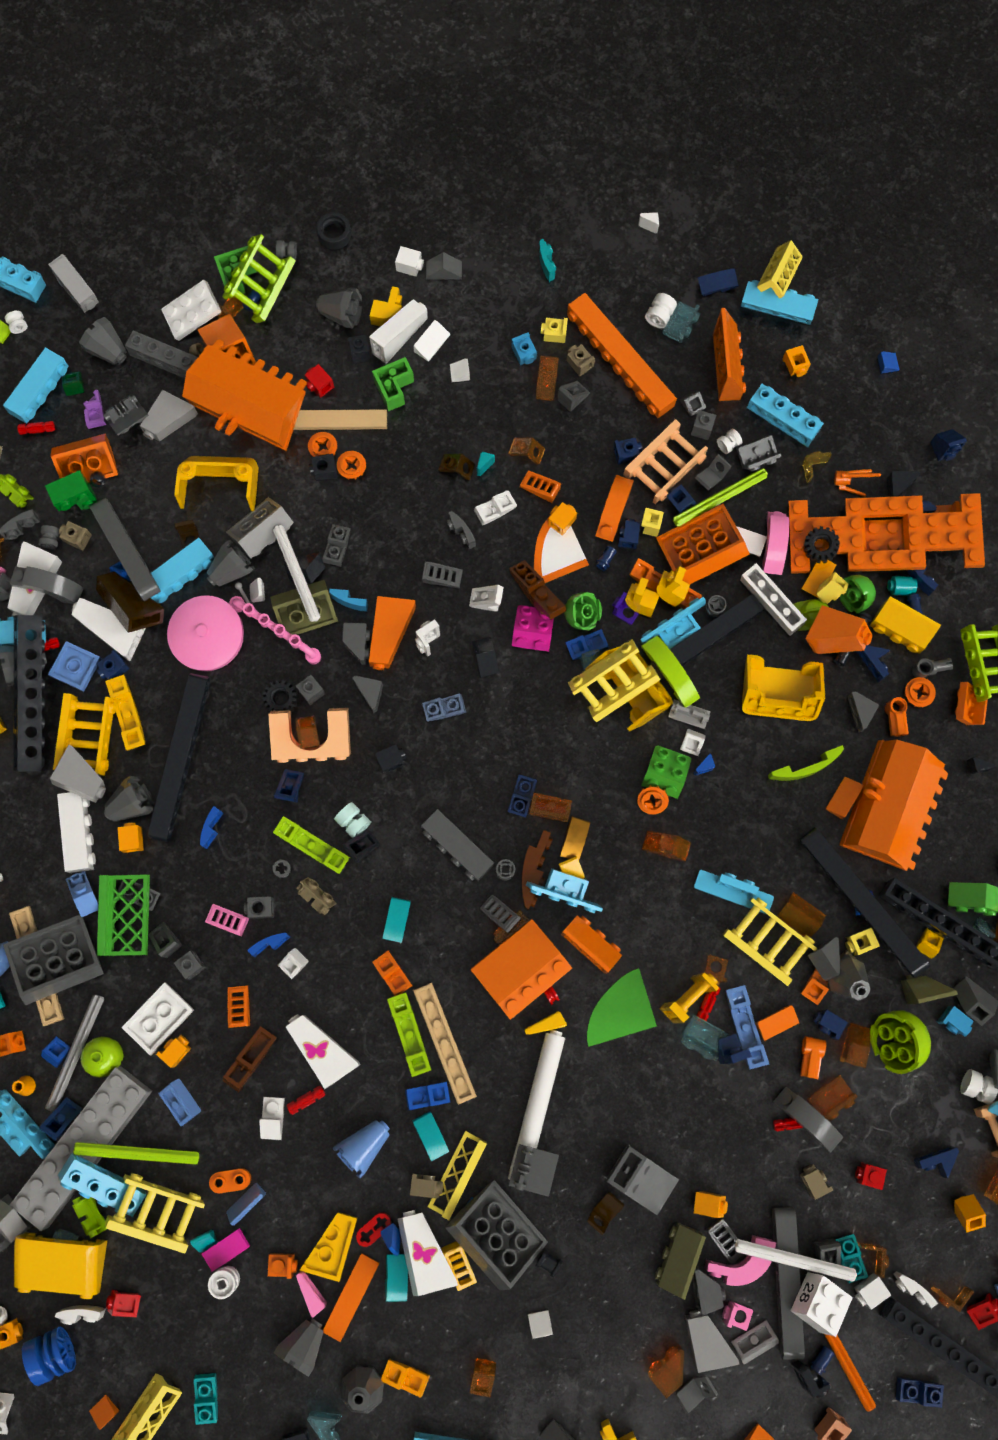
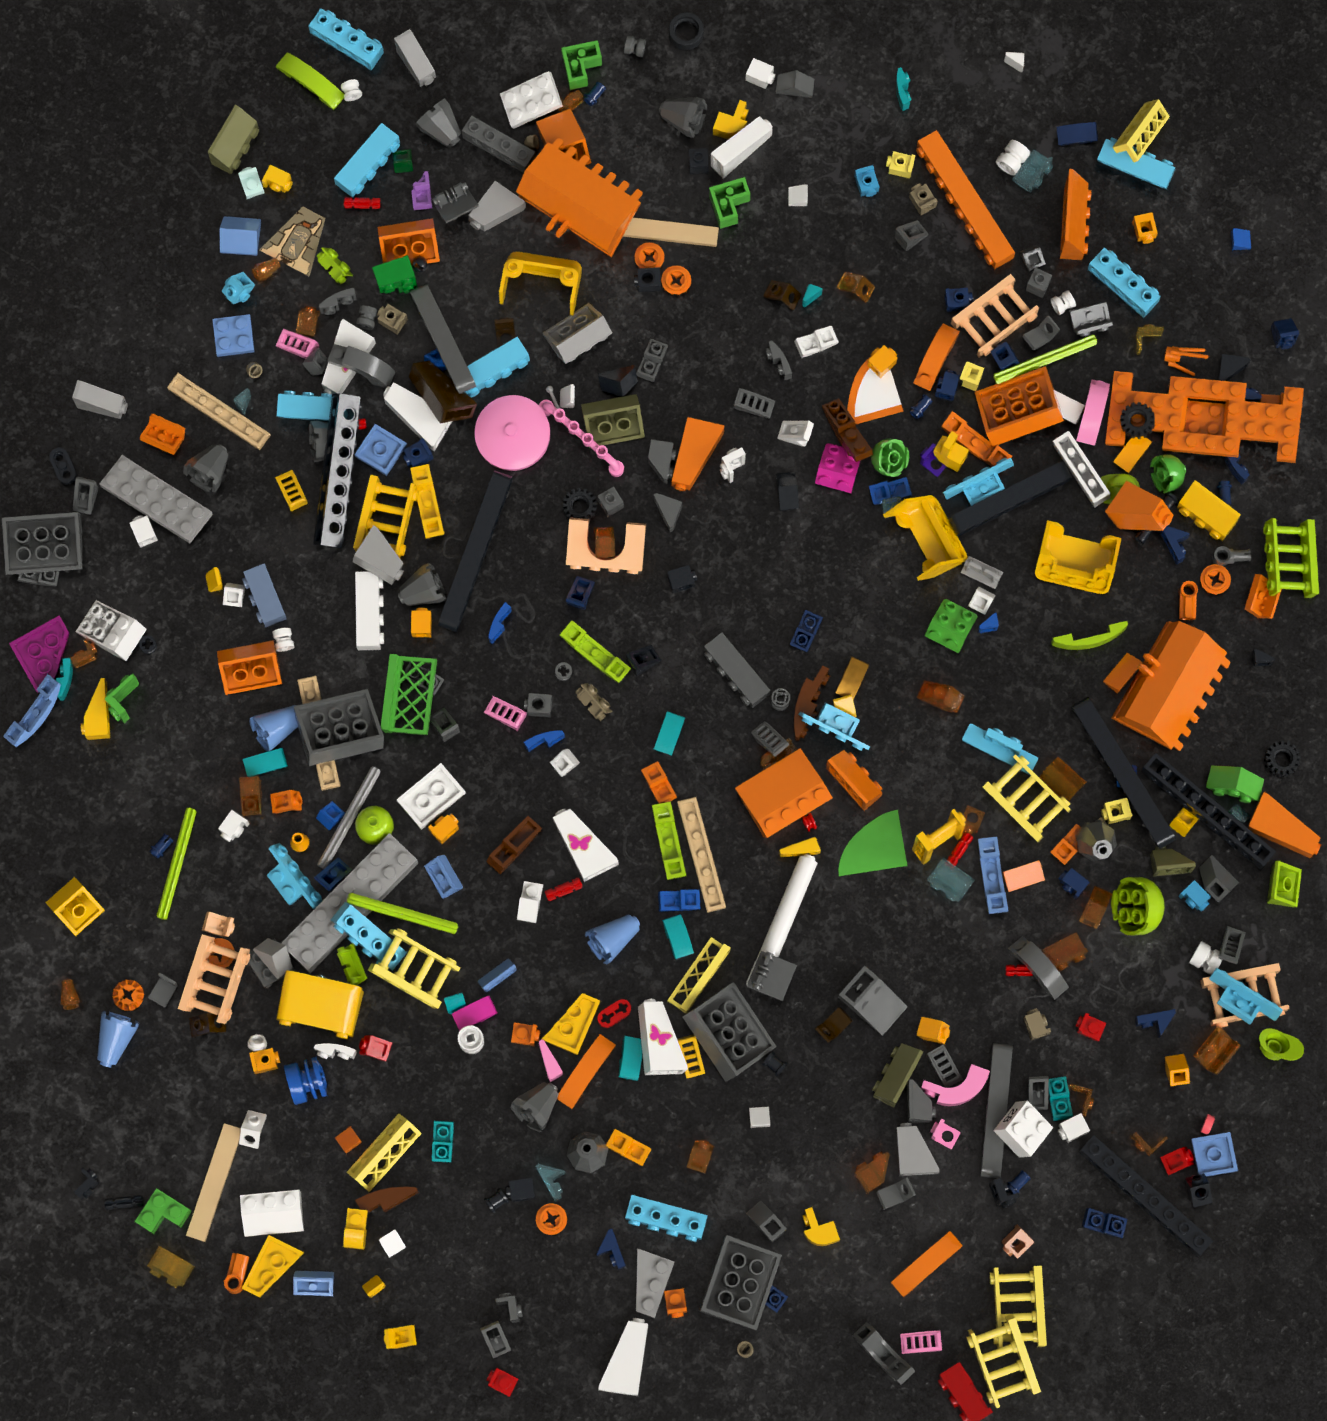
camera: 10 degrees right, 0 degrees up
medium blue slope [66,871,99,917] -> none
dark grey brick [174,951,206,980] -> none
dark grey cone [207,540,255,586] -> none
orange plate [209,1168,251,1193] -> none
lime fence [222,234,296,323] -> none
orange slope [228,986,250,1028] -> none
white axle [273,525,320,622] -> none
red brick [305,364,334,398] -> none
dark azure slope [329,589,368,612] -> none
light aqua wheel [334,802,371,839] -> none
blue slope [380,1223,401,1256] -> none
dark tan brick [410,1174,443,1198] -> none
white slope [414,320,450,362] -> none
sand blue slope [422,693,466,722] -> none
orange slope [520,470,561,503] -> none
clear orange brick [529,793,572,822] -> none
clear orange slope [536,356,559,401] -> none
light yellow fence [568,639,660,722] -> none
orange gear [637,785,669,814] -> none
lime slope [641,636,700,708] -> none
yellow brick [656,566,690,607] -> none
dark grey wheel [705,595,727,618] -> none
dark blue slope [718,1034,752,1064] -> none
light grey slope [731,1320,779,1364] -> none
white axle [735,1239,857,1282] -> none
orange piece [800,1036,826,1079] -> none
dark grey slope [808,937,840,981] -> none
light yellow brick [816,572,849,604] -> none
orange axle [824,1334,876,1412] -> none
dark grey slope [847,691,879,733] -> none
teal brick [887,576,917,595] -> none
white slope [894,1271,938,1309] -> none

